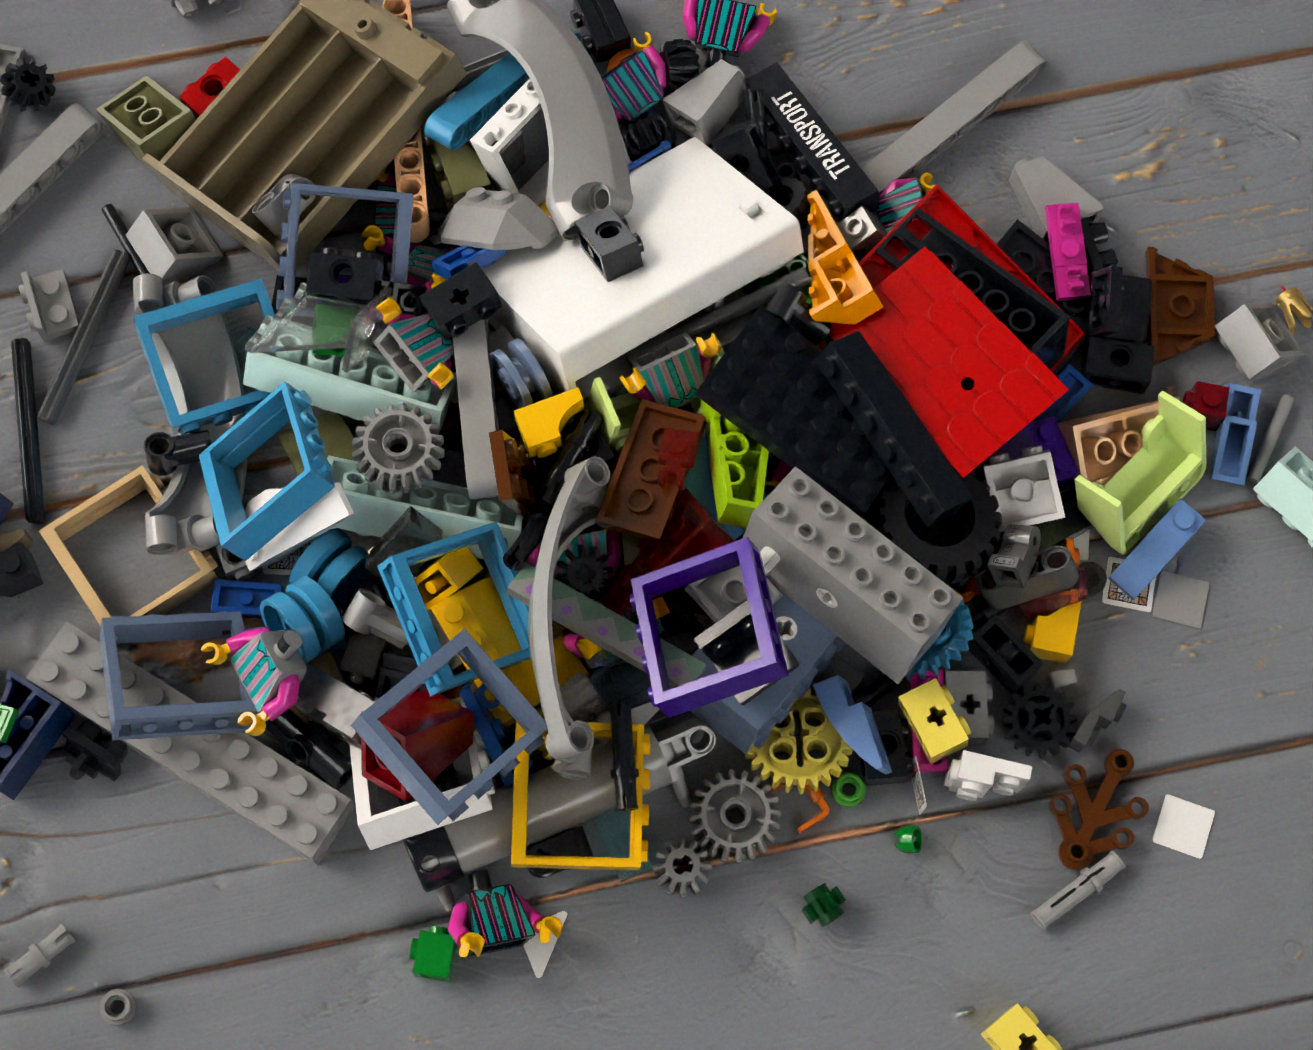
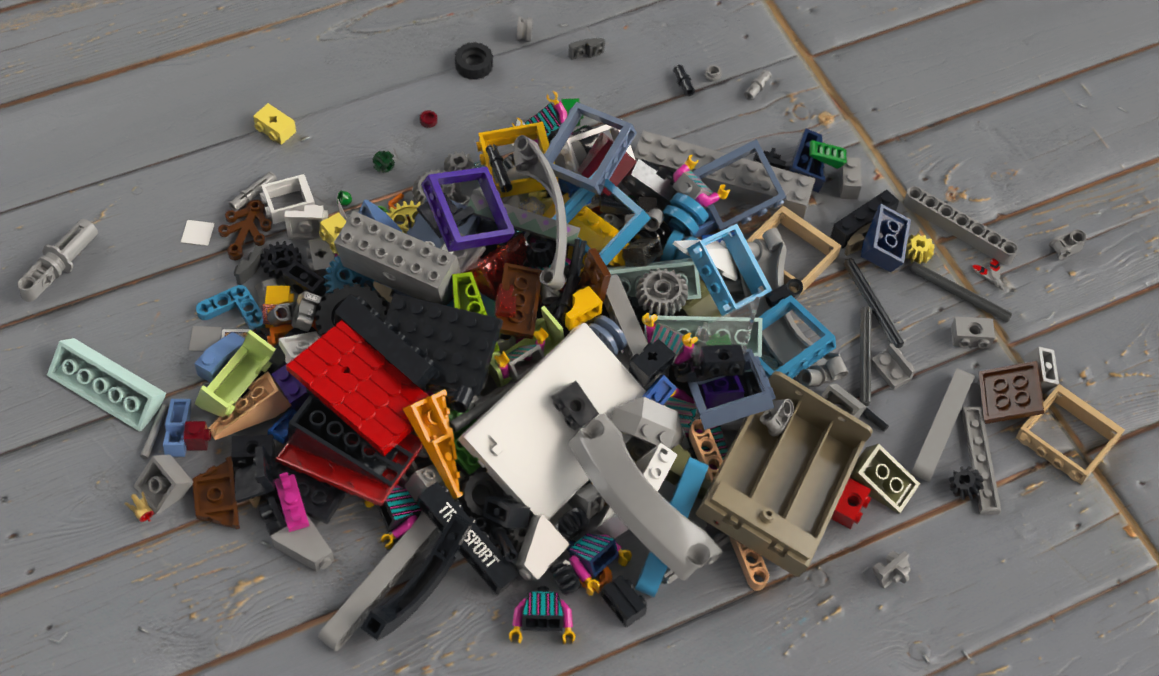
camera: 165 degrees right, 15 degrees down
blue hinge [628,140,671,173] -> none
none -> dark azure beam [196,285,265,332]
none -> white window [260,174,315,224]
none -> black arch [361,513,473,641]
none -> dark red tile [420,110,438,128]
none -> black pin [673,64,695,96]

